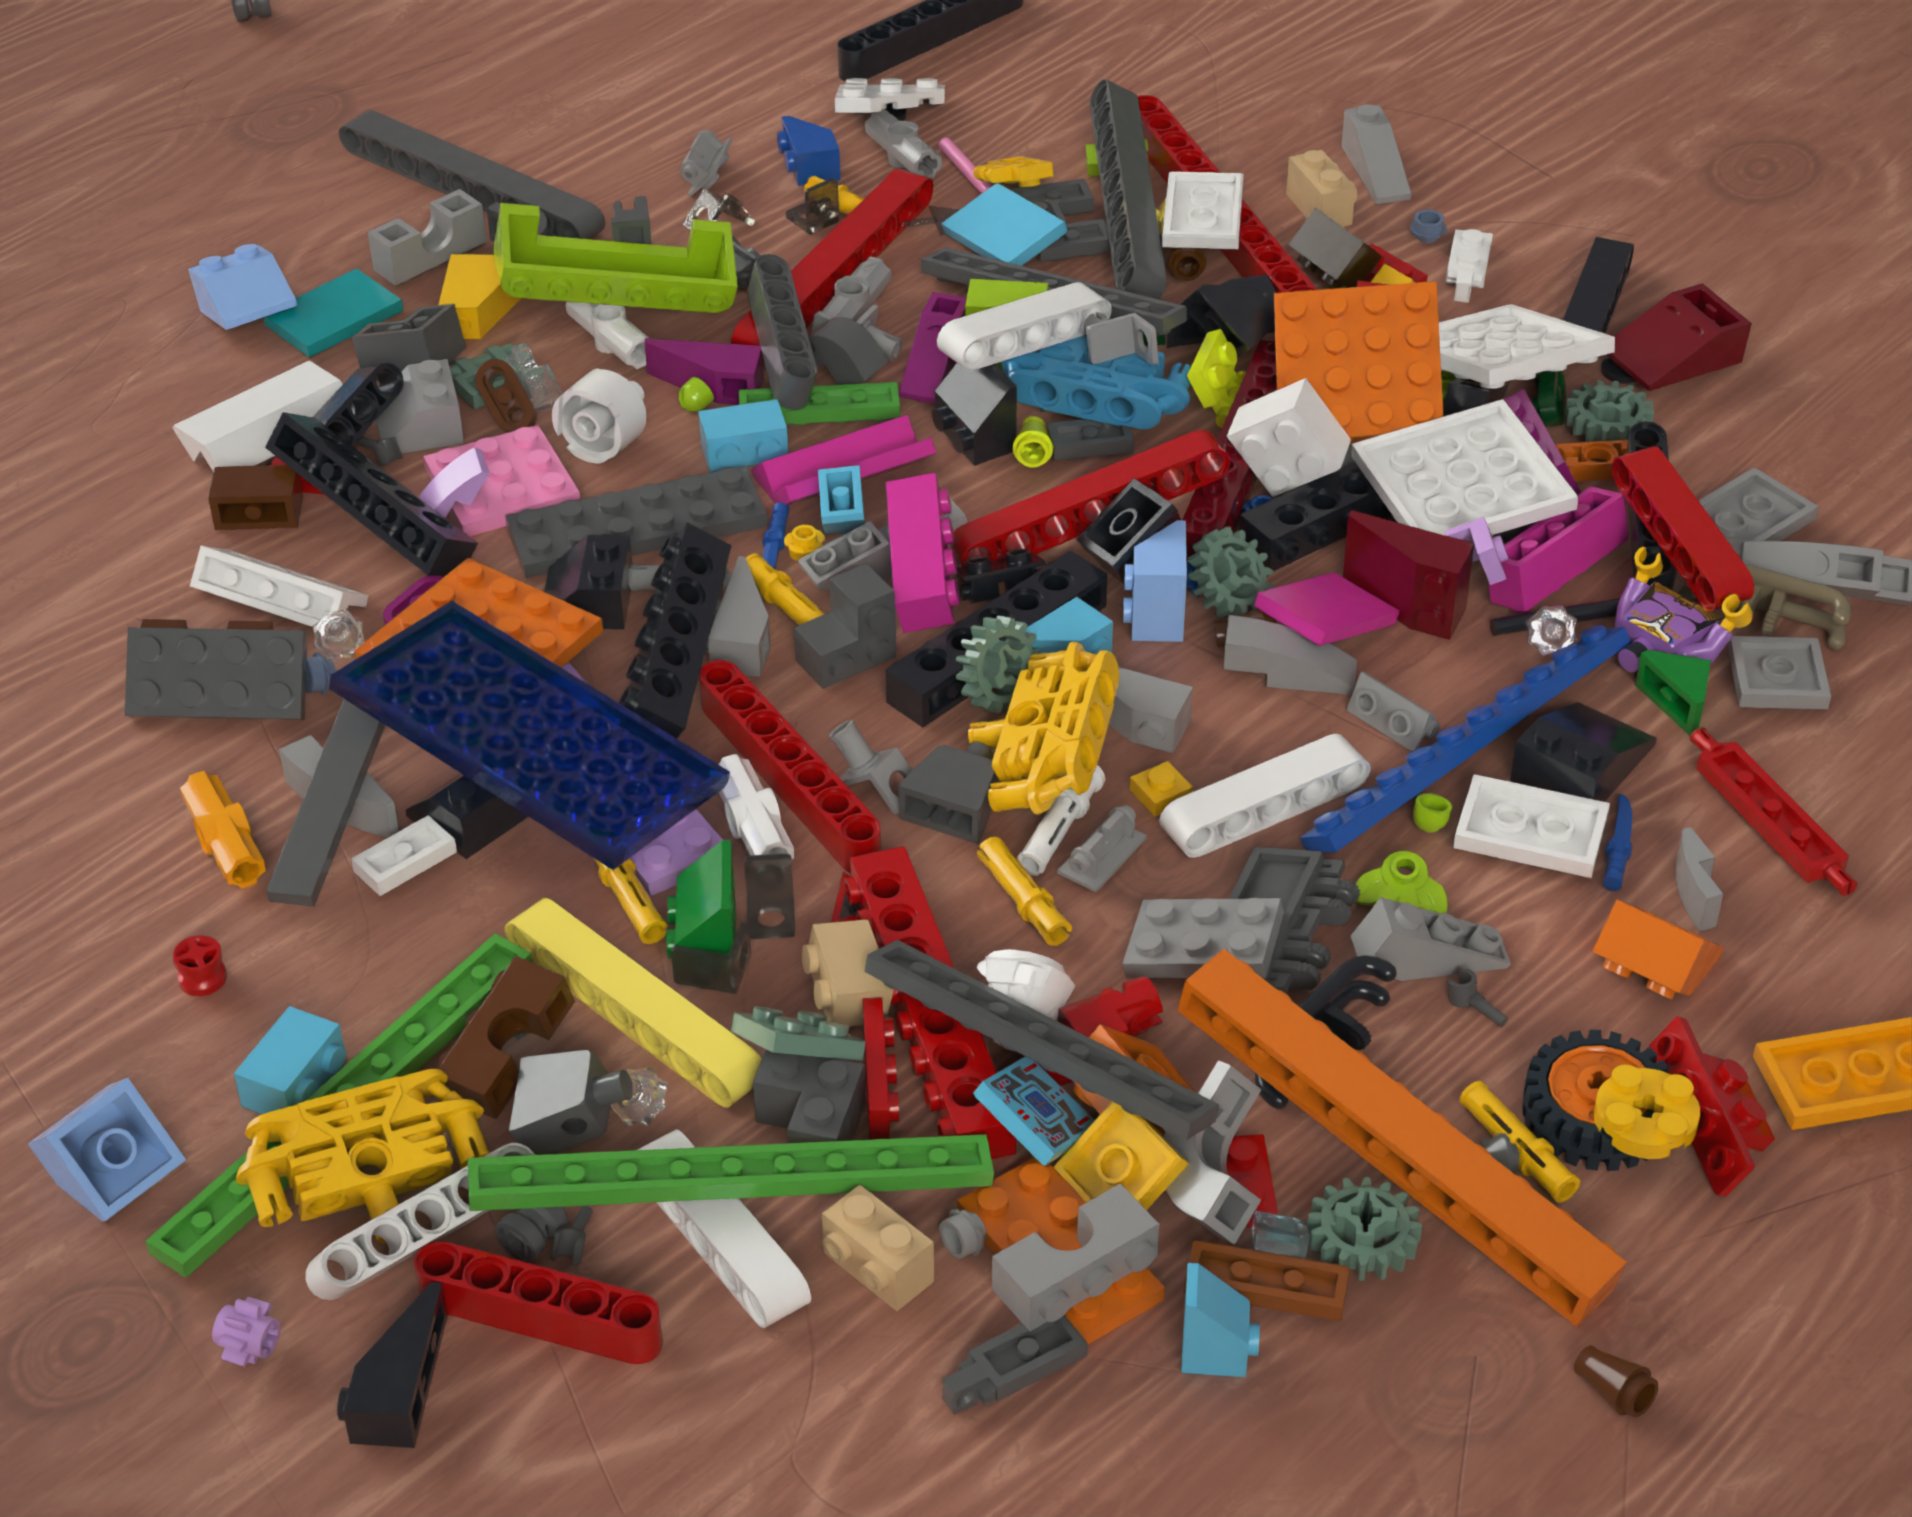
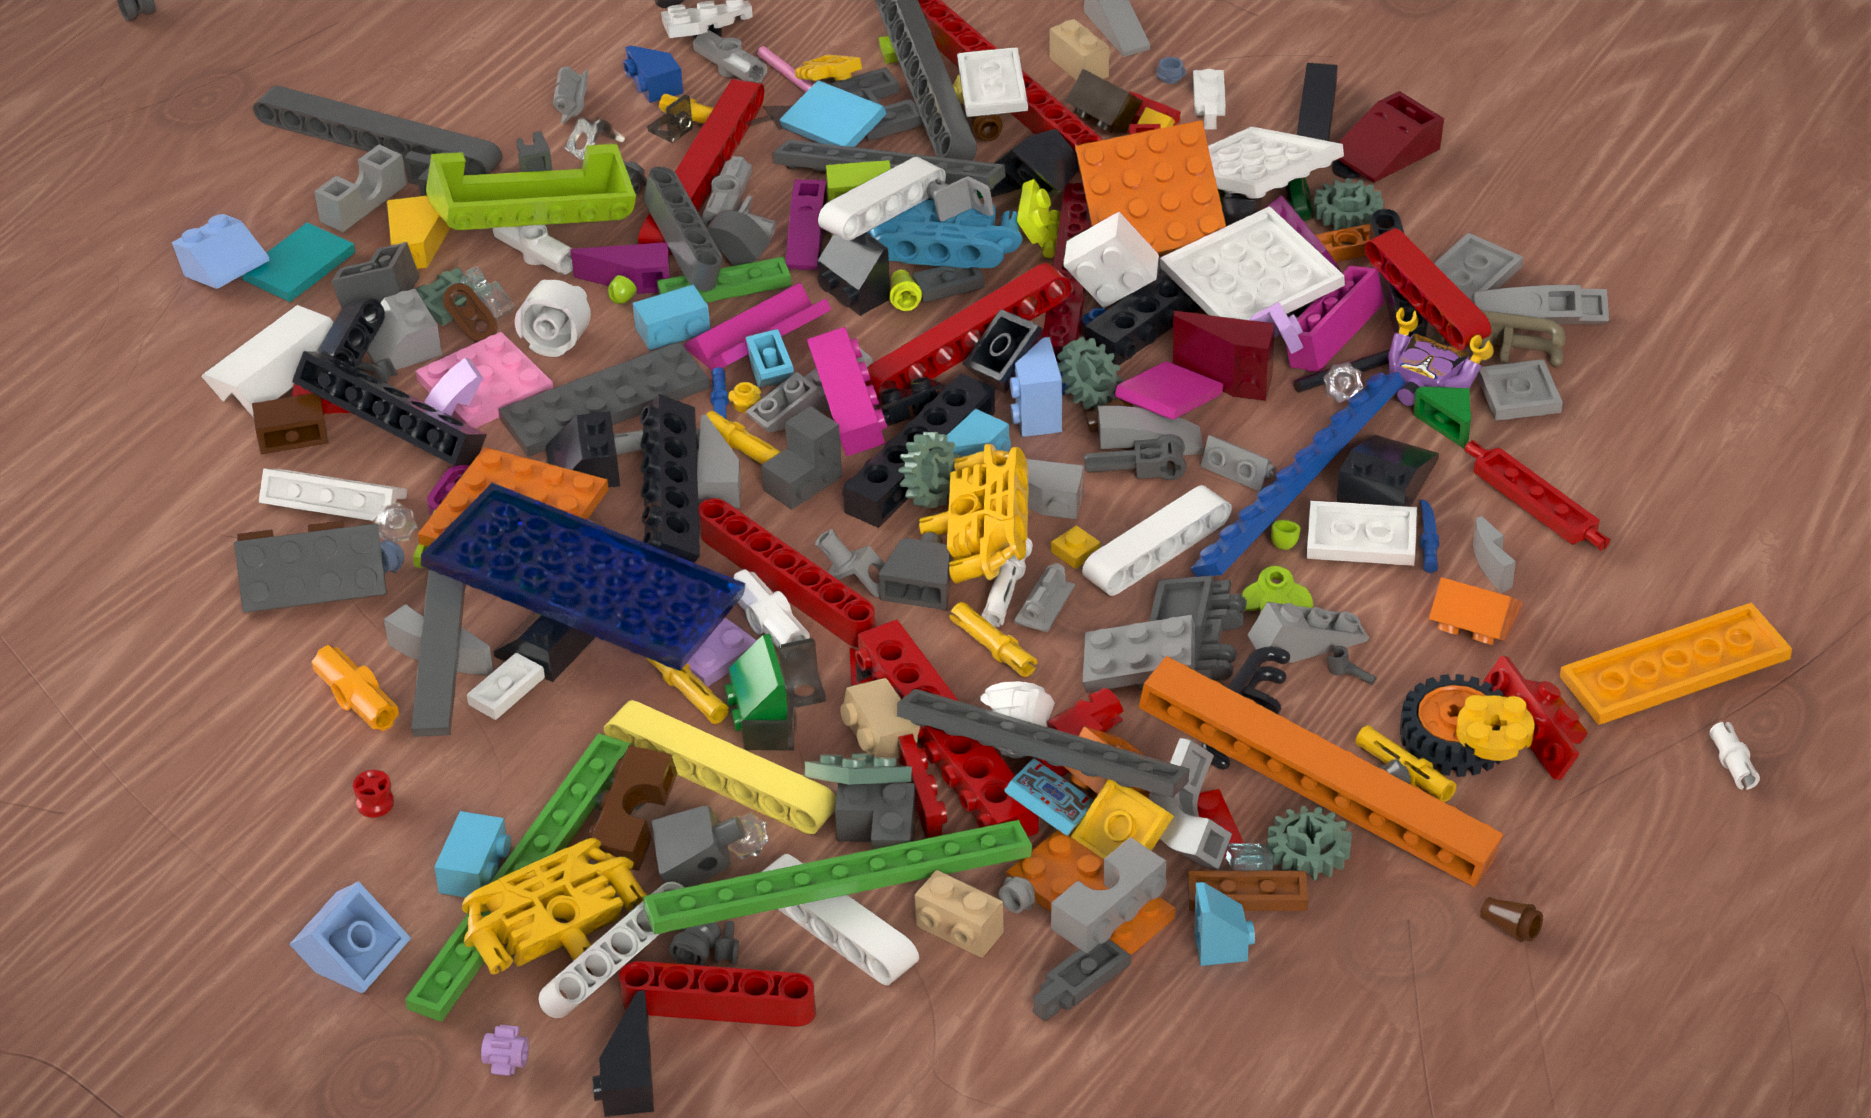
camera: 10 degrees left, 0 degrees up
none -> dark grey connector [1084,434,1187,480]

